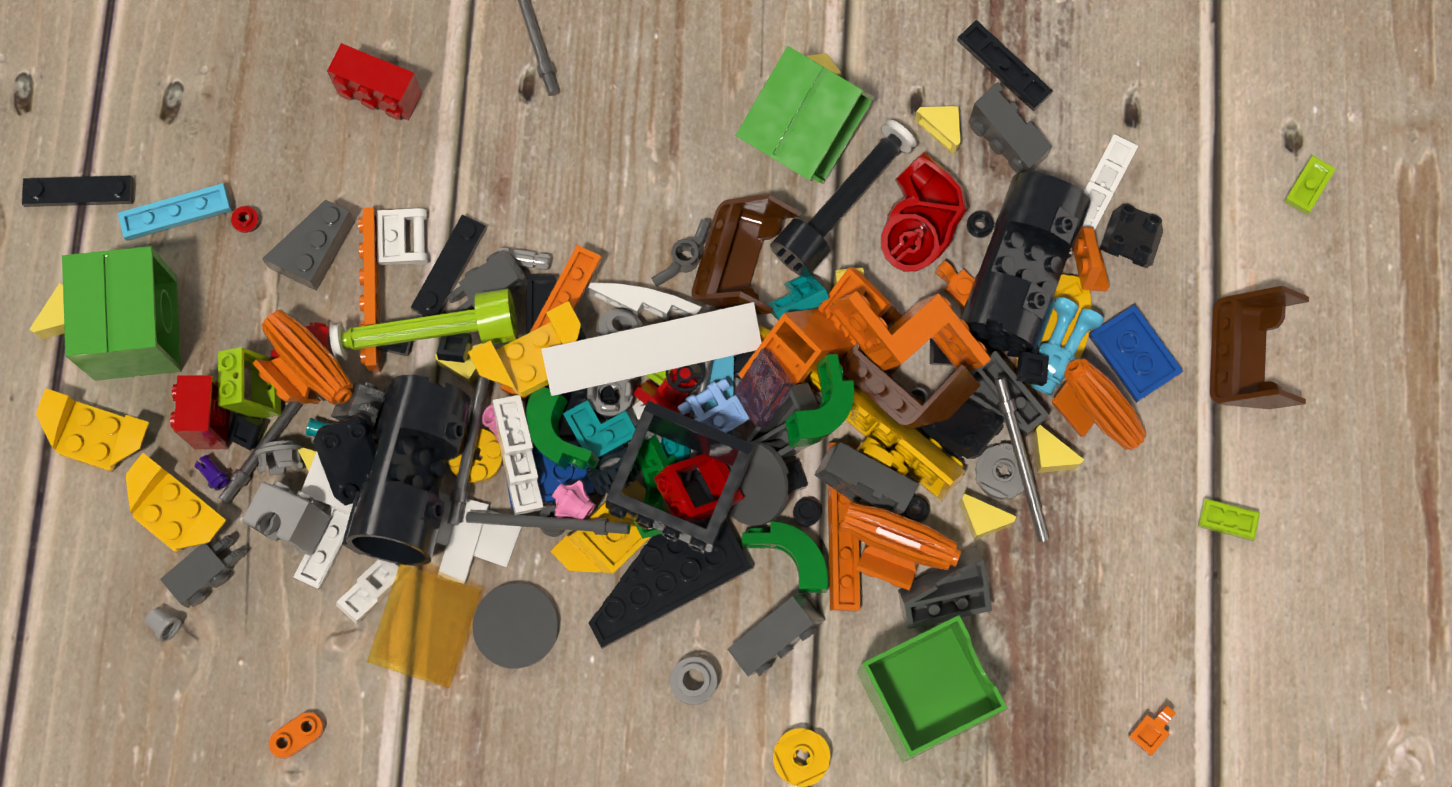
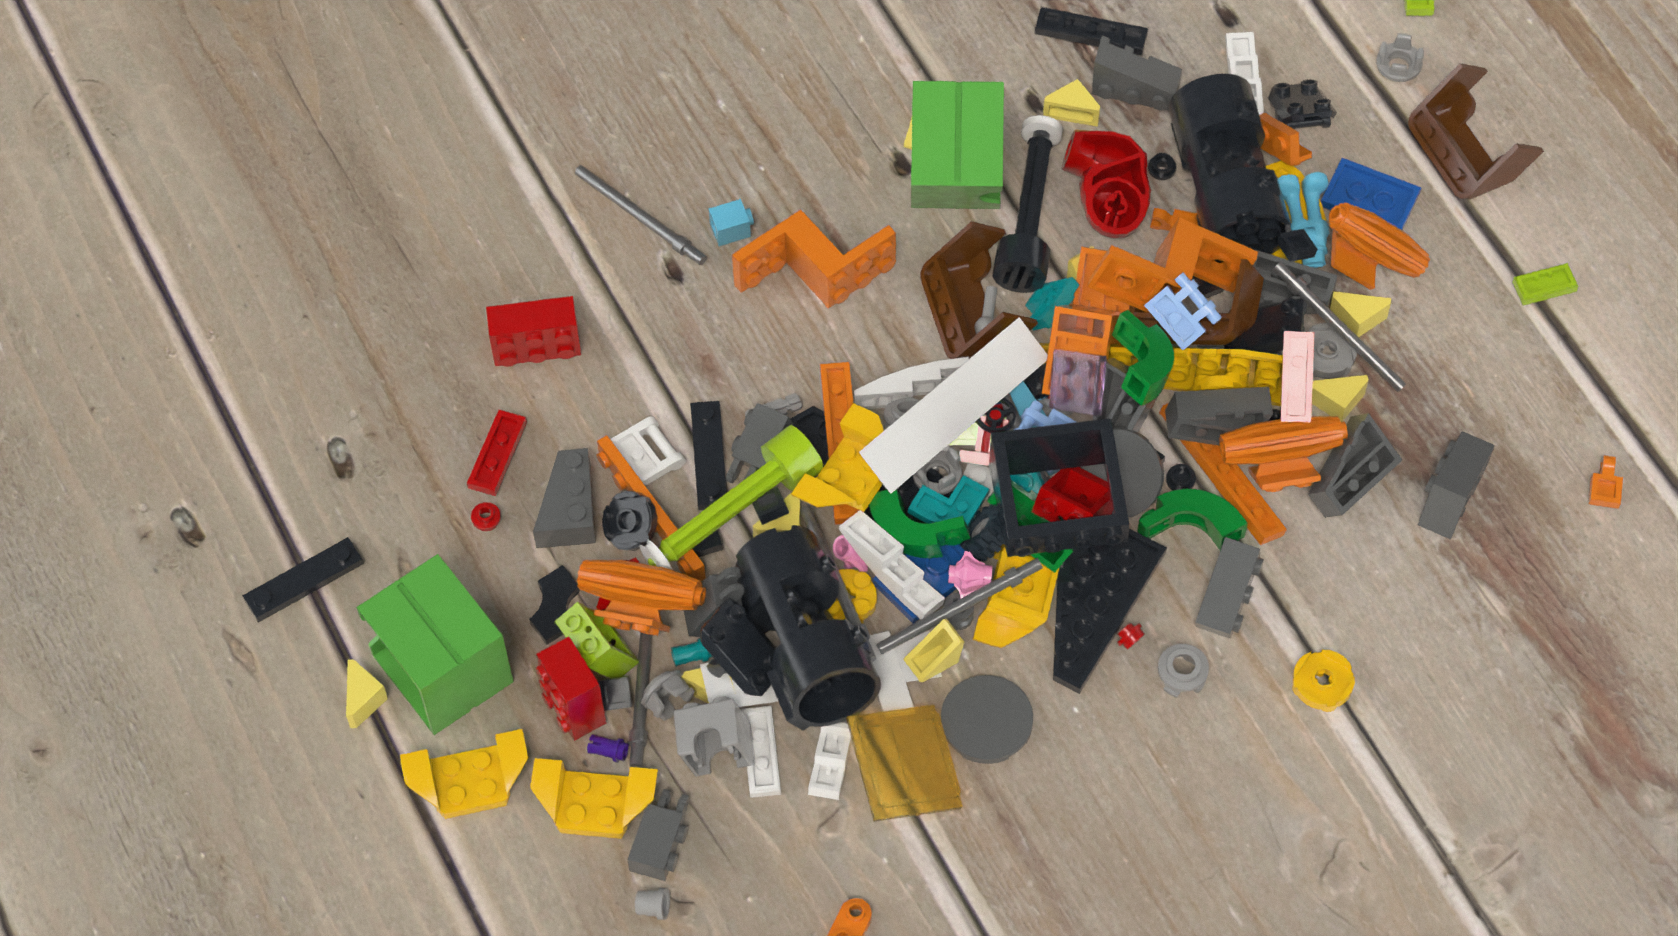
camera: 30 degrees left, 15 degrees down
medium azure plate [118,183,232,241] -> none
dark grey piece [651,219,711,287] -> none
bright green piece [857,615,1007,763] -> none
none -> red plate [467,409,527,496]
none -> black tile [529,565,580,645]
none -> black tile [602,491,657,551]
none -> medium azure brick [709,199,754,246]
none -> orange bracket [732,210,896,309]
none -> light yellow slope [903,619,964,682]
none -> light grey bar [975,286,997,334]
none -> red plate [1117,622,1145,650]
none -> light blue plate [1144,272,1222,350]
none -> plate [1280,331,1314,422]
none -> light grey piece [1376,33,1424,82]
none -> dark grey wedge [1418,431,1495,540]

